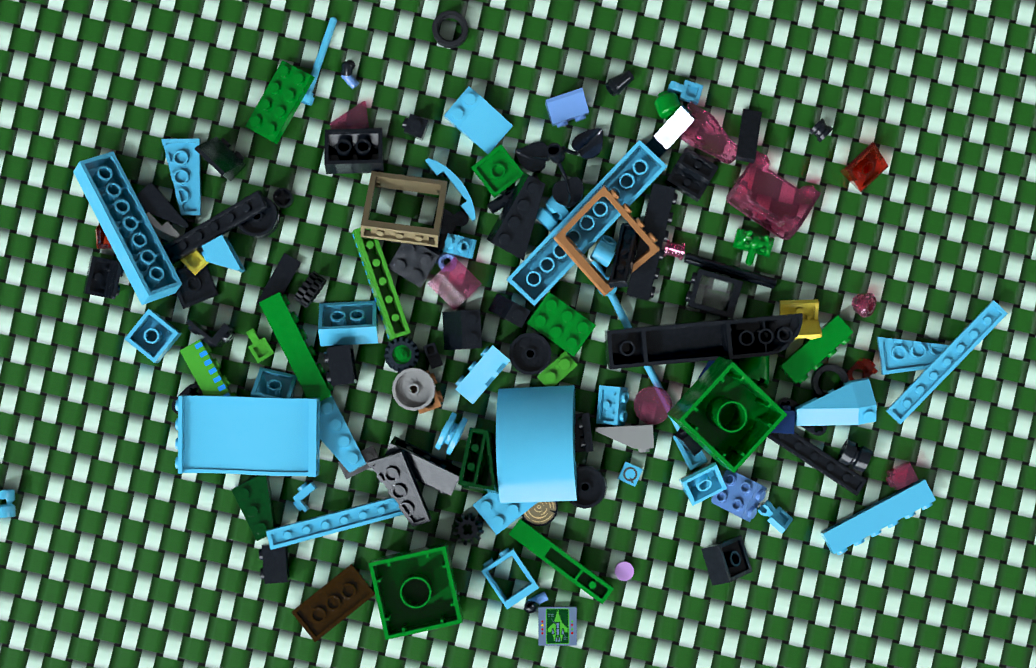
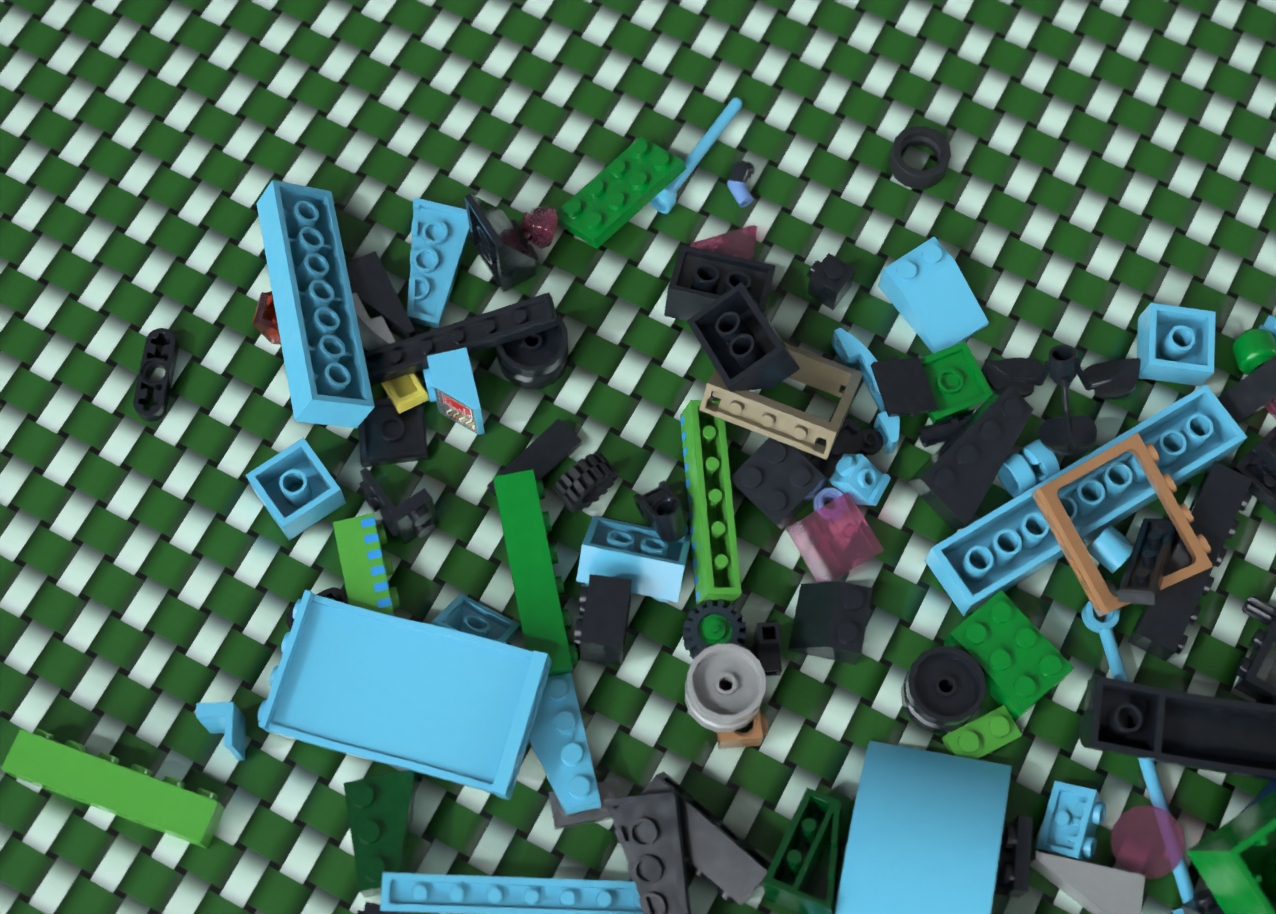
camera: 10 degrees right, 20 degrees down
black bracket [83,256,124,299] -> none
bright green plate [246,328,275,363] -> none
black wheel [273,188,294,208] -> none
medium azure bracket [293,482,317,512] -> none
medium azure wheel [435,412,468,455] -> none
medium azure wedge [455,345,510,404] -> none
black slope [488,293,531,328] -> none
medium blue slope [545,88,589,128] -> none
black cone [605,70,634,96] -> none
clear pink bush [663,240,686,261] -> none
none -> bright green brick [1,728,225,849]
none -> black beam [133,328,179,422]
none -> medium azure panel [196,702,247,761]
none -> clear pink cone [520,206,558,249]
none -> black piece [633,481,688,542]
none -> black slope [687,282,800,392]
none -> black piece [871,357,938,418]
none -> medium azure brick [1137,303,1216,386]

